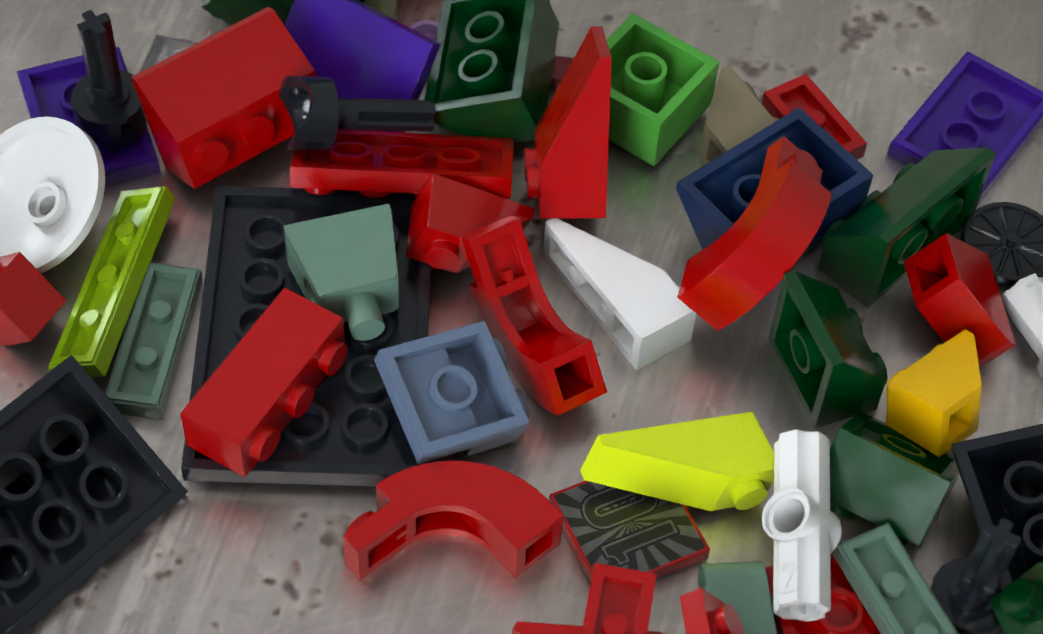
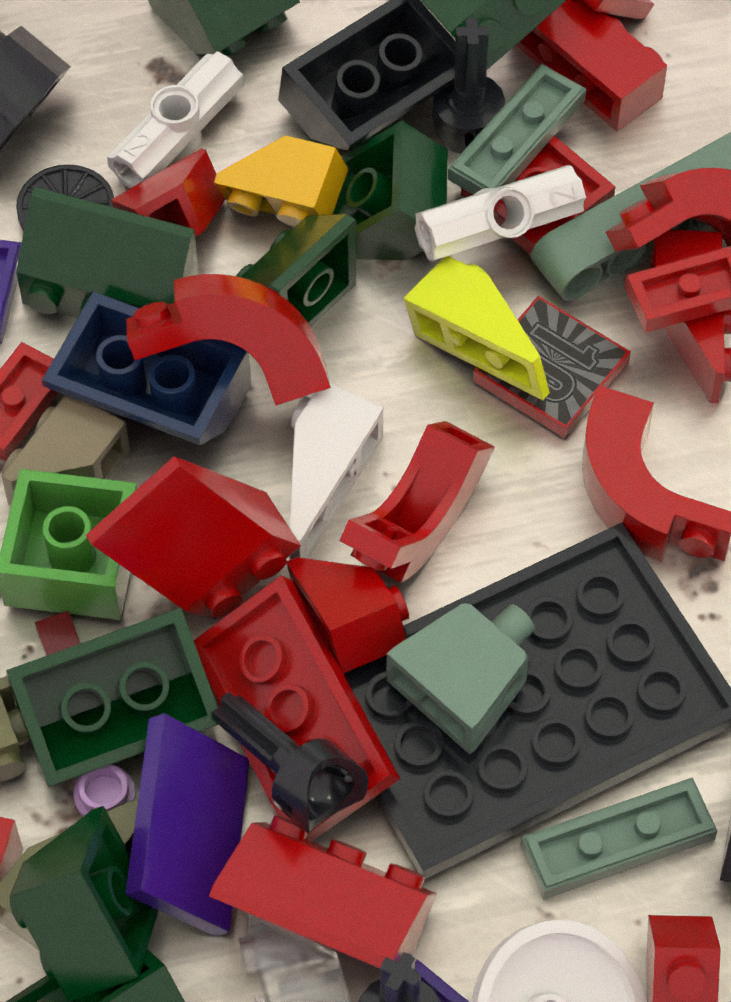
camera: 115 degrees left, 5 degrees up
lime tile [48,186,176,377] -> none
red brick [180,288,348,477] -> none
sand blue plate [374,320,530,464] -> none

